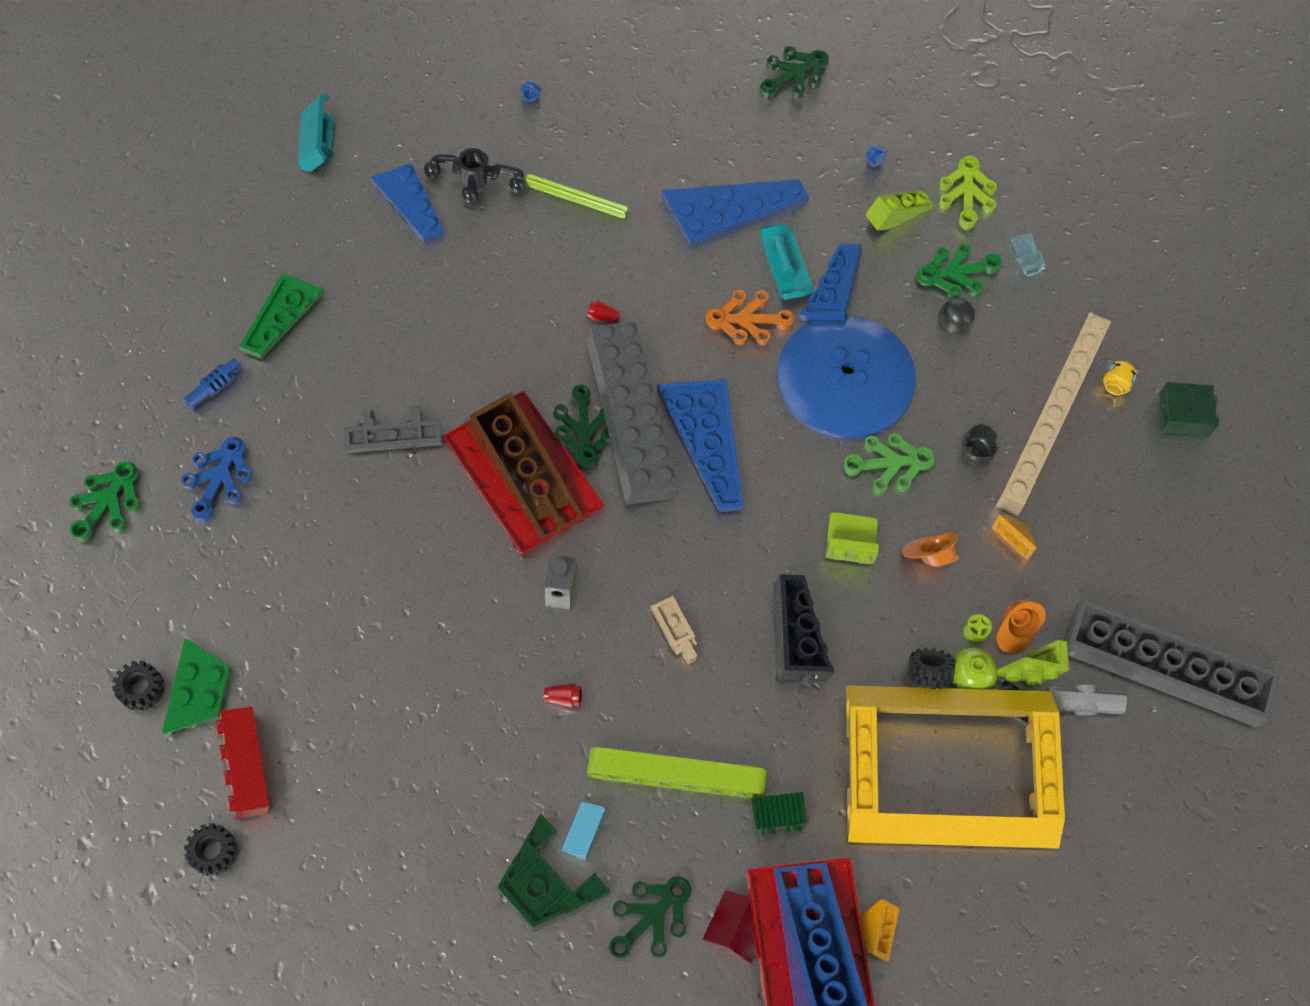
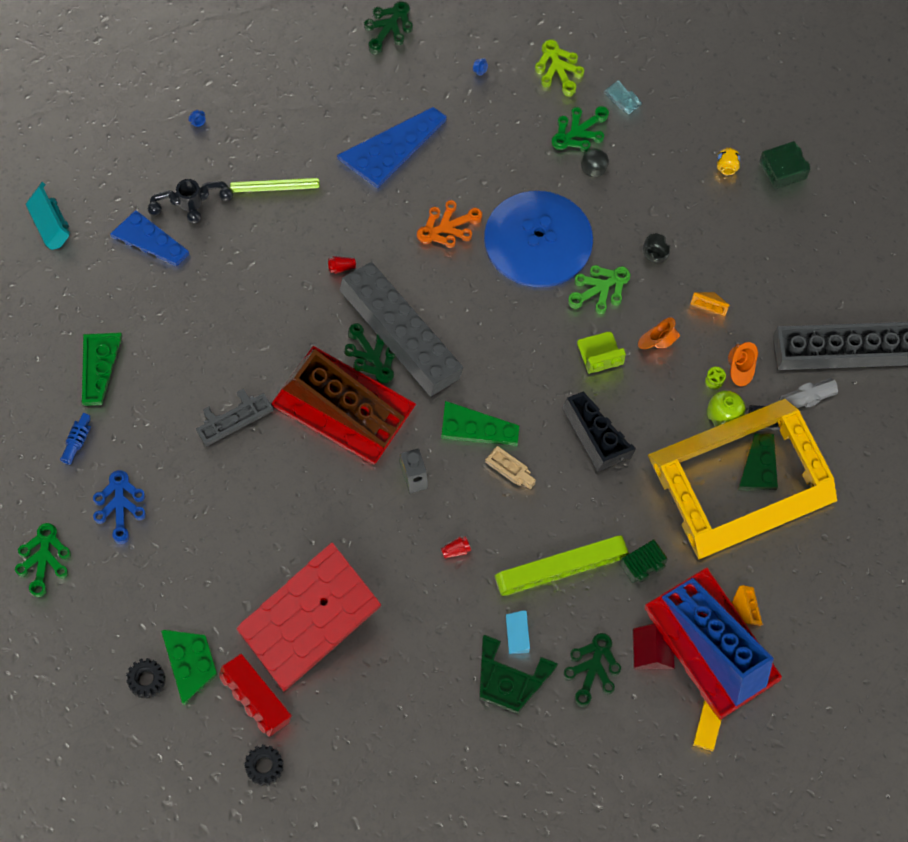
camera: 25 degrees left, 0 degrees up
blue wing [657,379,743,512] -> none
teal piece [760,223,815,300] -> none
blue wing [800,244,862,321] -> none
lime slope [865,190,934,231] -> none
black tyre [907,647,956,689] -> none
tan brick [995,312,1111,517] -> none
lime bracket [997,640,1069,686] -> none
none -> red piece [236,542,381,693]
none -> green wing [441,401,519,446]
none -> dark green wing [738,434,778,490]

